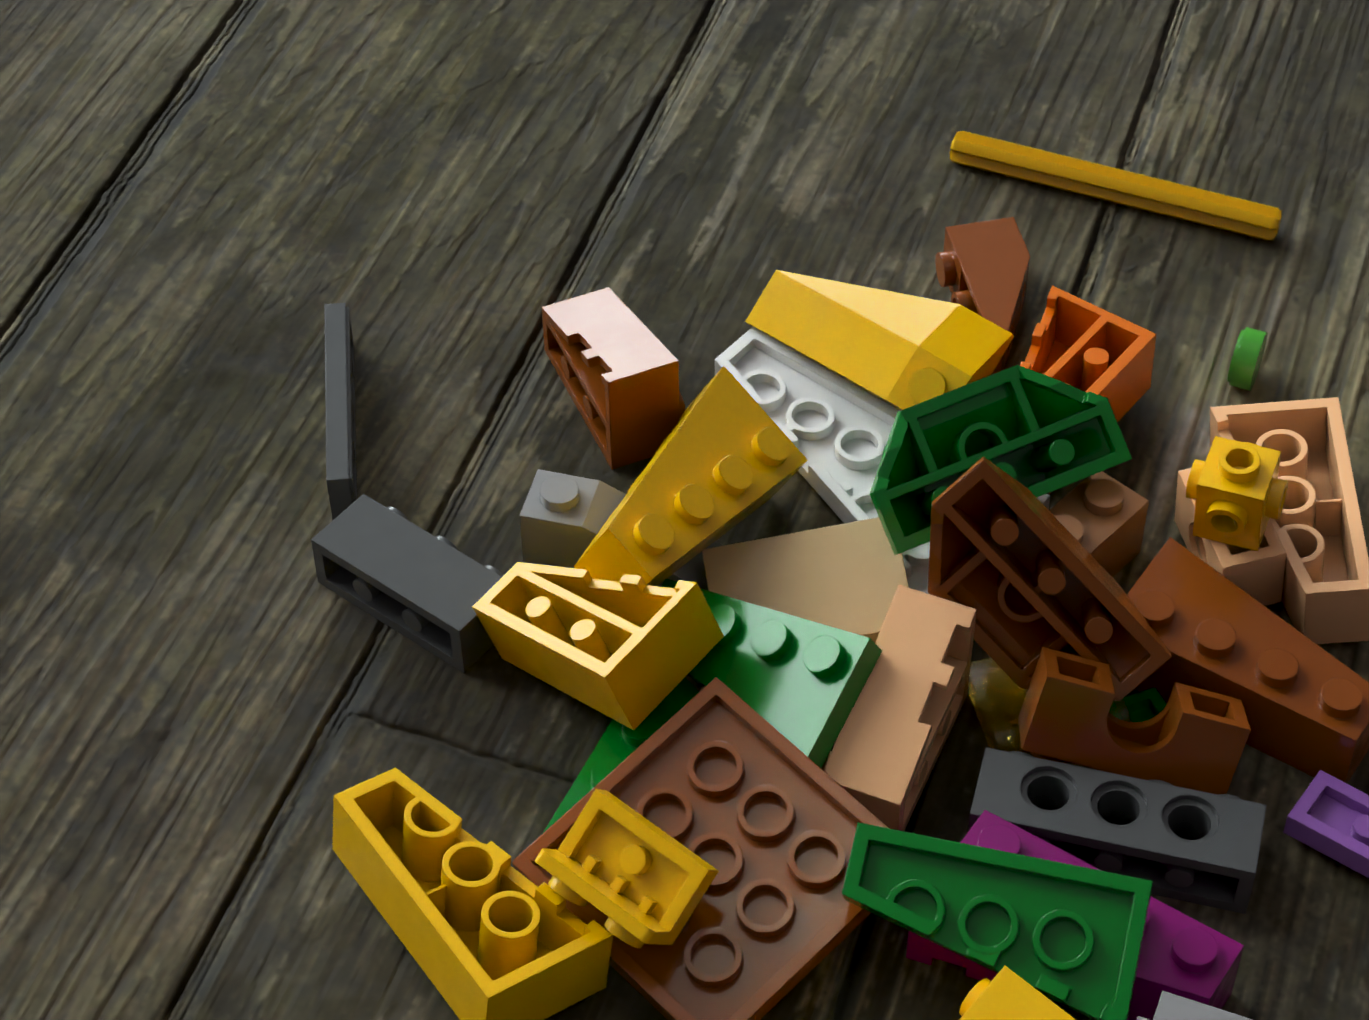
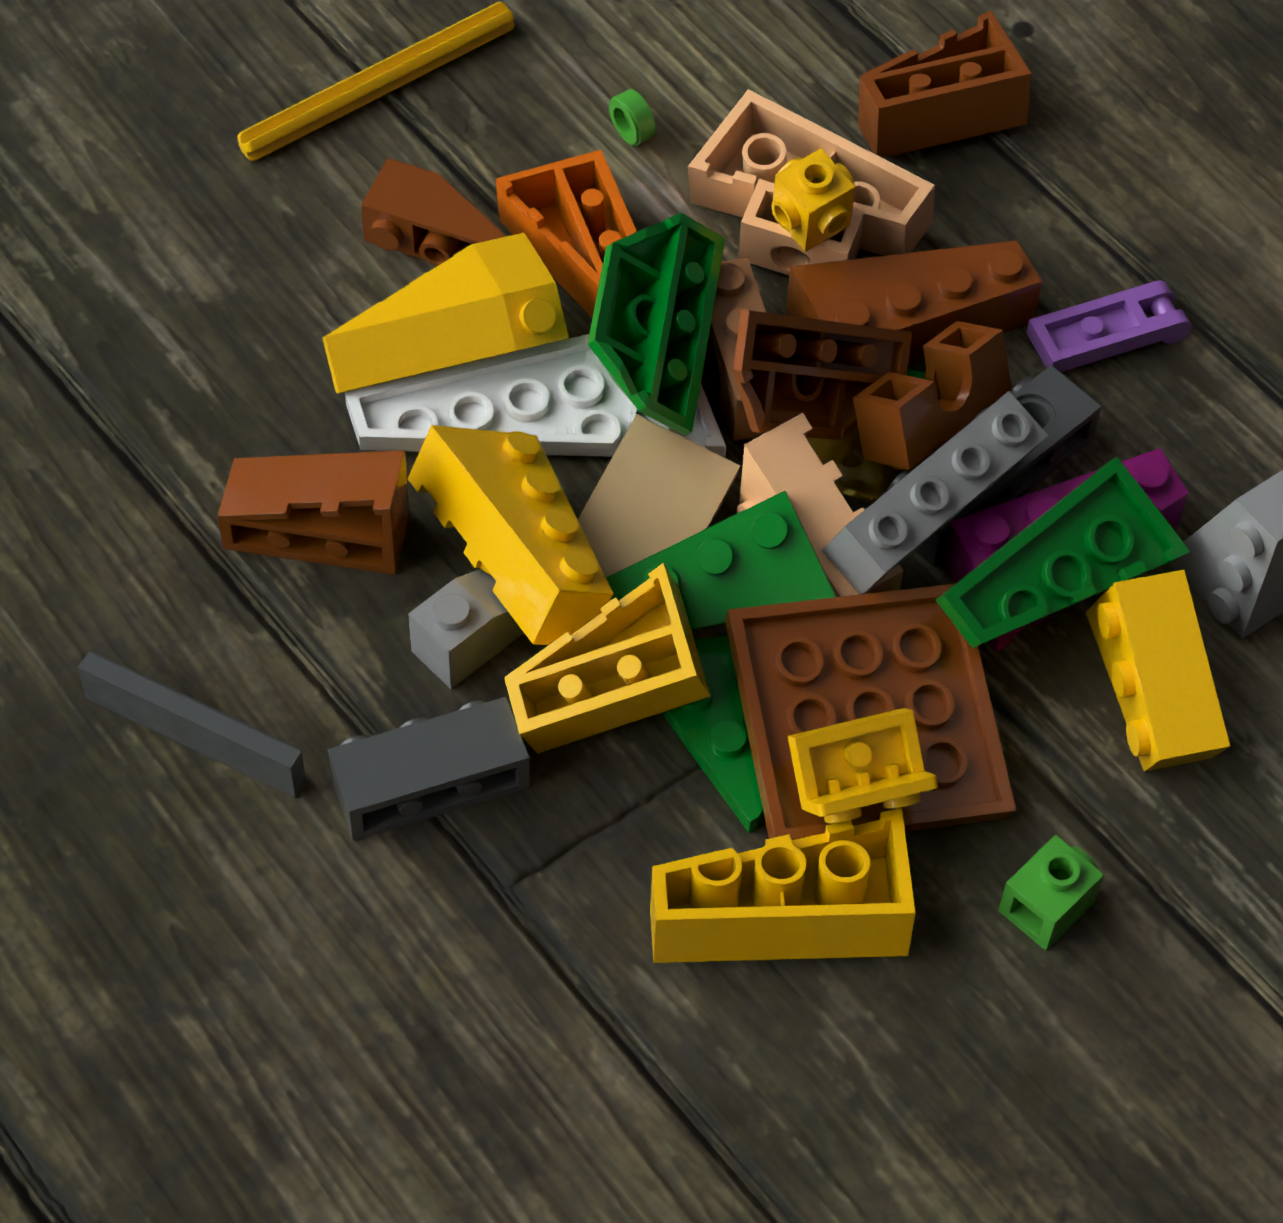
camera: 60 degrees left, 10 degrees up
none -> light grey brick [822,391,1049,594]

